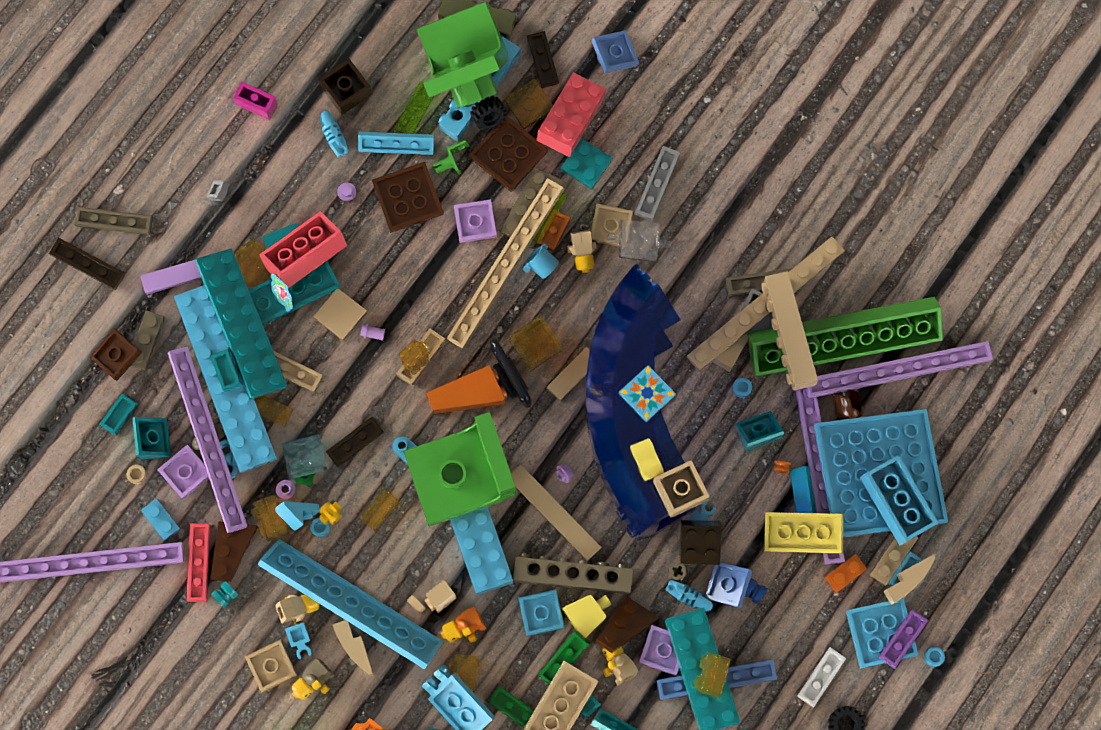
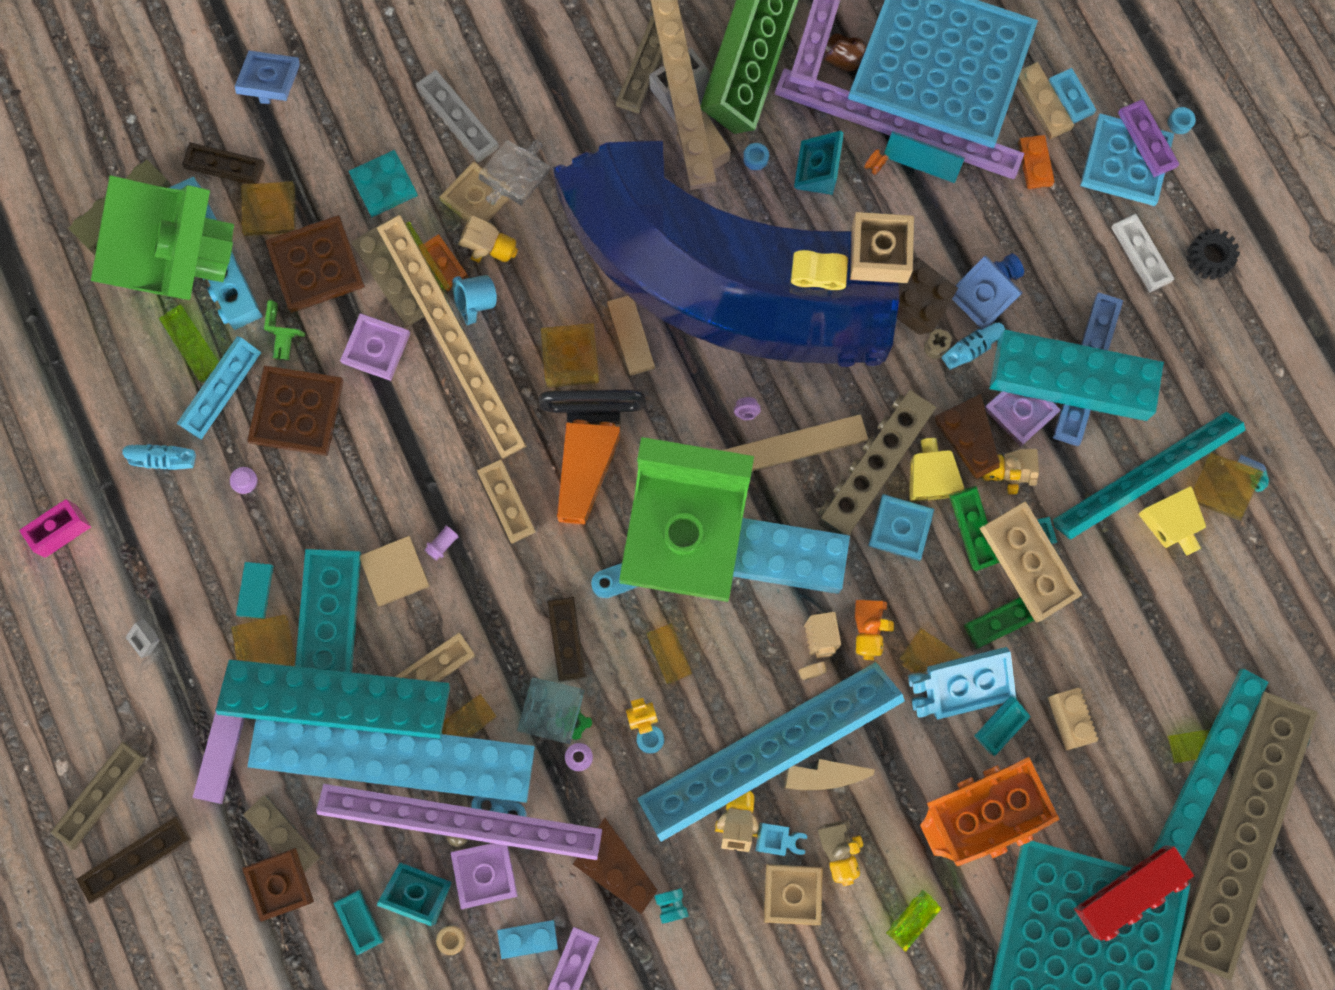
camera: 60 degrees left, 0 degrees up
coral tile [187,523,211,602] -> none
teal tile [210,349,242,392] -> none
clear yellow brick [251,495,290,541] -> none
coral brick [259,211,347,288] -> none
sticker [271,273,293,312] -> none
medium azure slope [275,501,320,531] -> none
dark brown brick [319,58,372,115] -> none
clear yellow brick [399,340,430,375] -> none
black tyre [470,96,507,131] -> none
coral brick [537,72,606,157] -> none
tile [619,365,676,422] -> none
clear yellow brick [693,652,731,699] -> none
tan brick [761,271,818,391] -> none
light yellow plate [764,512,844,553] -> none
medium azure brick [860,455,938,546] -> none
tan slope [883,555,935,605] -> none

